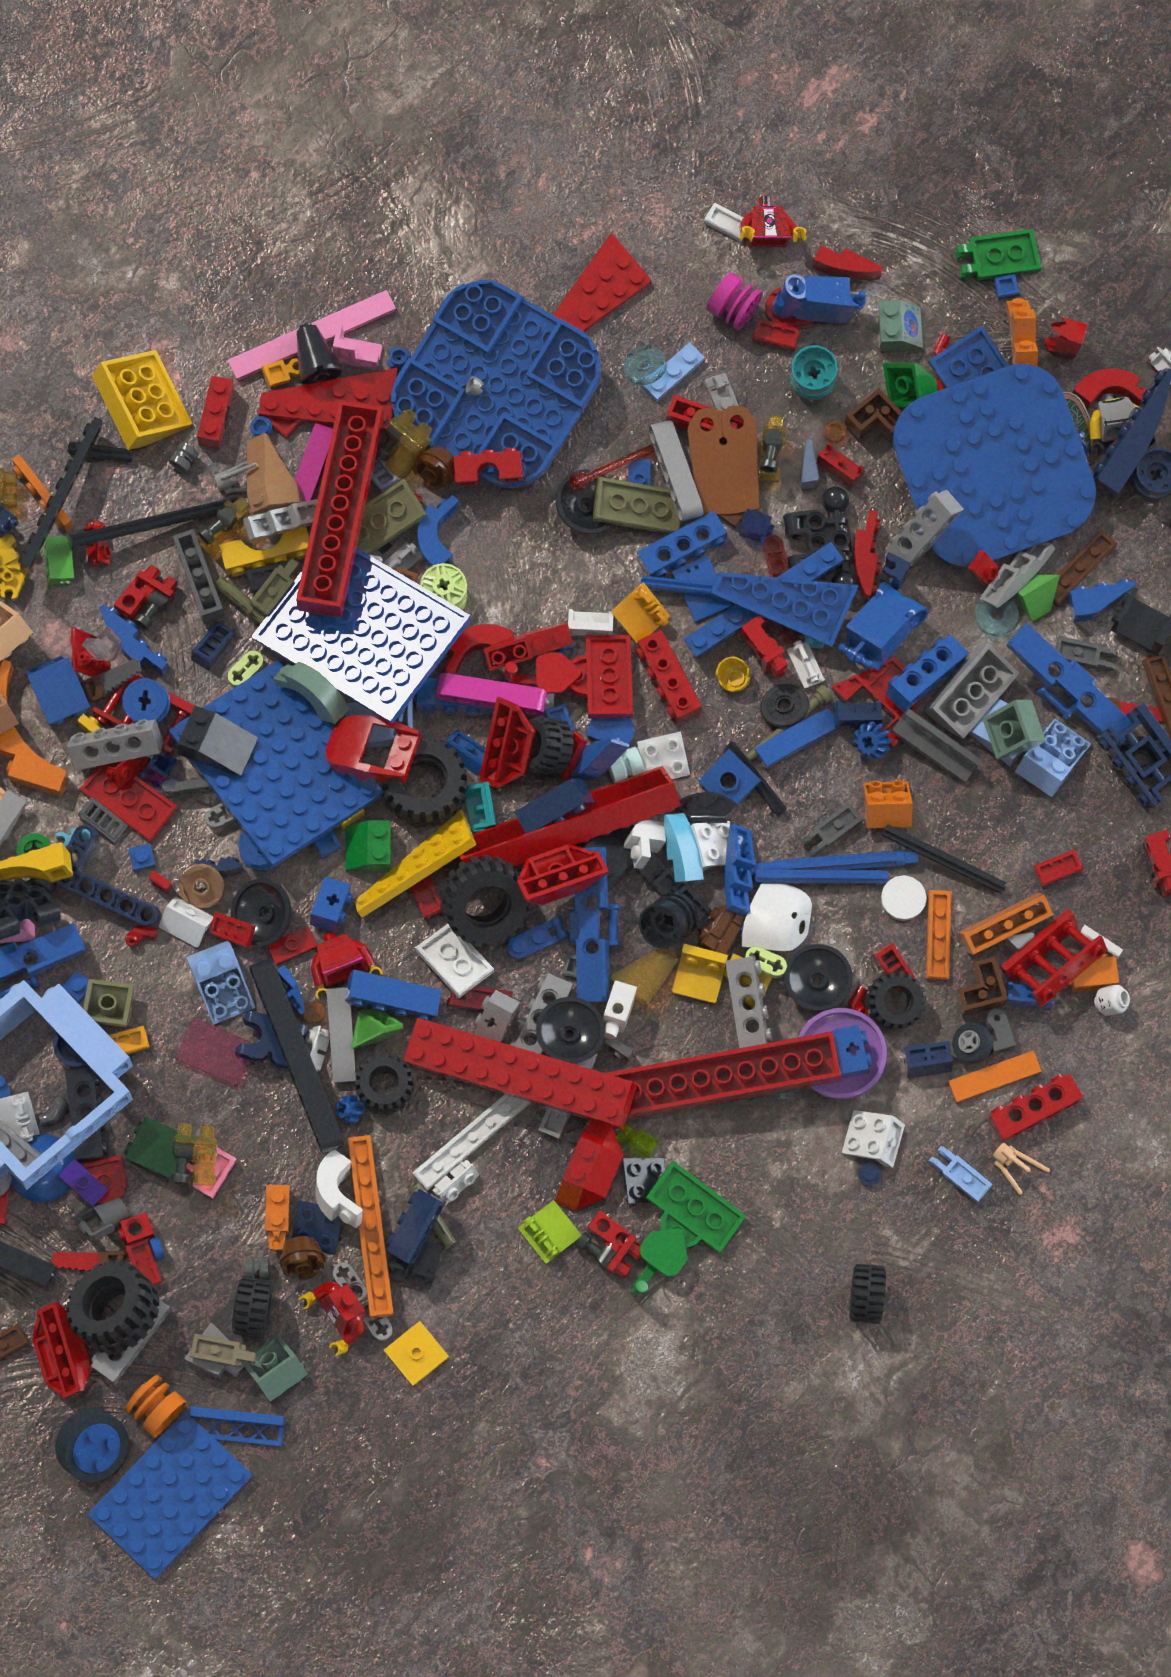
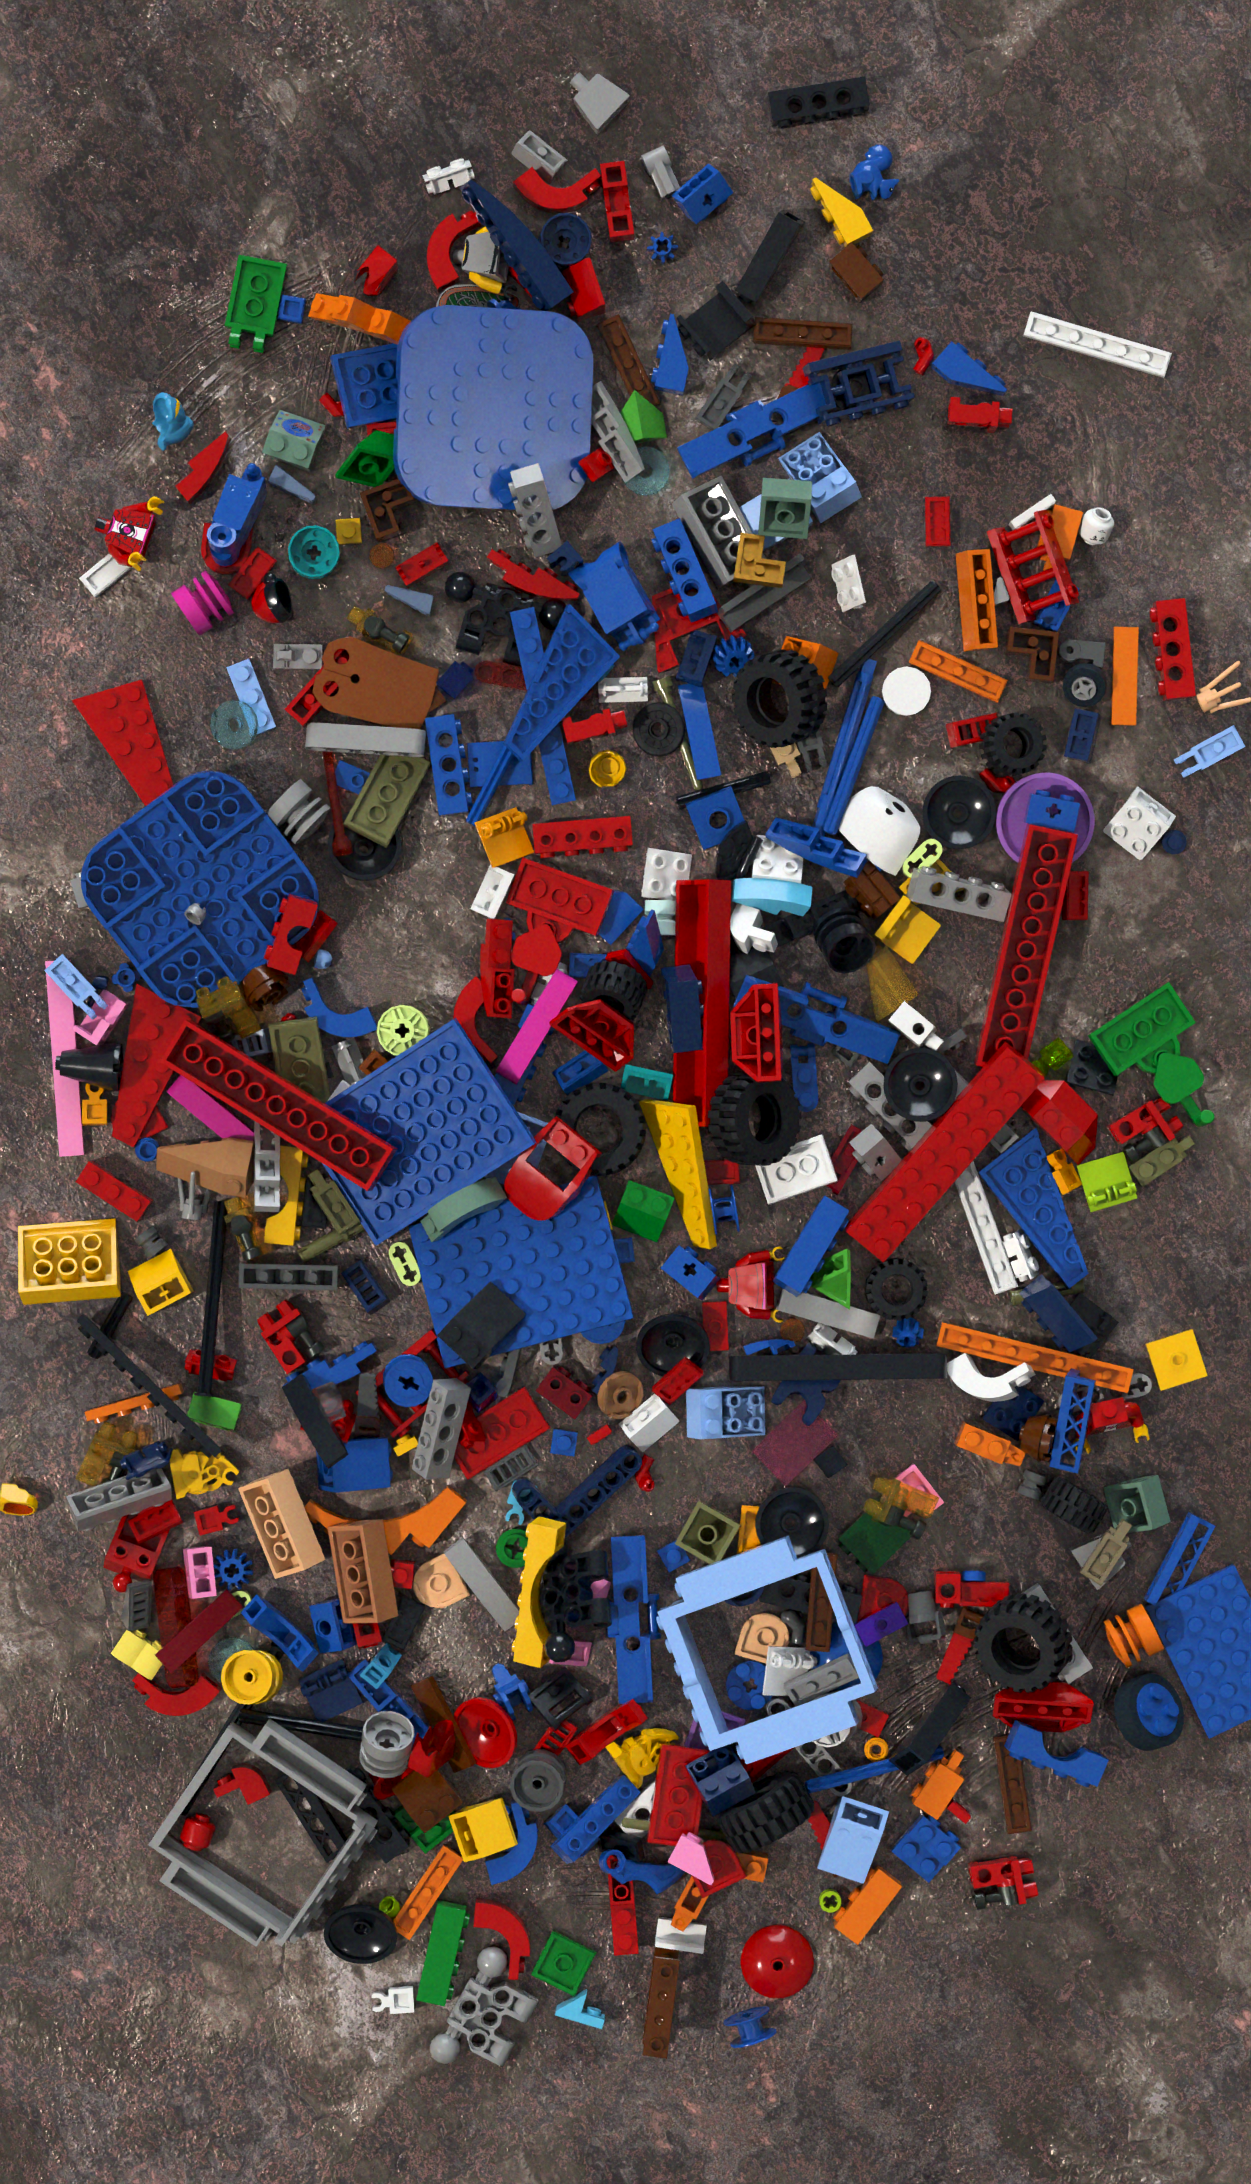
camera: 65 degrees left, 15 degrees up
none -> light blue hinge [44,954,108,1019]
none -> dark blue hand [87,975,108,1008]
none -> yellow slope [128,1249,194,1316]
none -> dark azure hair [152,392,194,451]
none -> black piece [251,572,292,624]
none -> light grey wheel [266,779,331,845]
none -> sand blue slope [268,465,317,504]
none -> black slope [282,1373,349,1469]
none -> red plate [293,910,338,962]
none -> light blue hinge [313,949,333,969]
none -> yellow plate [336,518,362,545]
none -> dark red brick [535,1365,593,1419]
none -> red slope [562,257,606,322]
none -> blue piece [708,1184,740,1235]
none -> black tyre [732,649,828,748]
none -> pearl gold plate [733,533,786,588]
none -> light nougat tile [734,1612,789,1664]
none -> black dish [755,1487,829,1559]
none -> tan plate [769,743,802,778]
none -> reddish brown tile [805,1551,838,1652]
none -> black slope [813,1444,848,1478]
none -> white hinge [832,554,866,612]
none -> blue wing [978,1127,1089,1289]
none -> blue arch [1004,1719,1109,1787]
none -> light orange plate [1047,1148,1082,1195]
none -> blue fence [1049,1368,1096,1474]
none -> red plate [1062,871,1089,920]
none -> olive hinge [1128,1136,1195,1187]

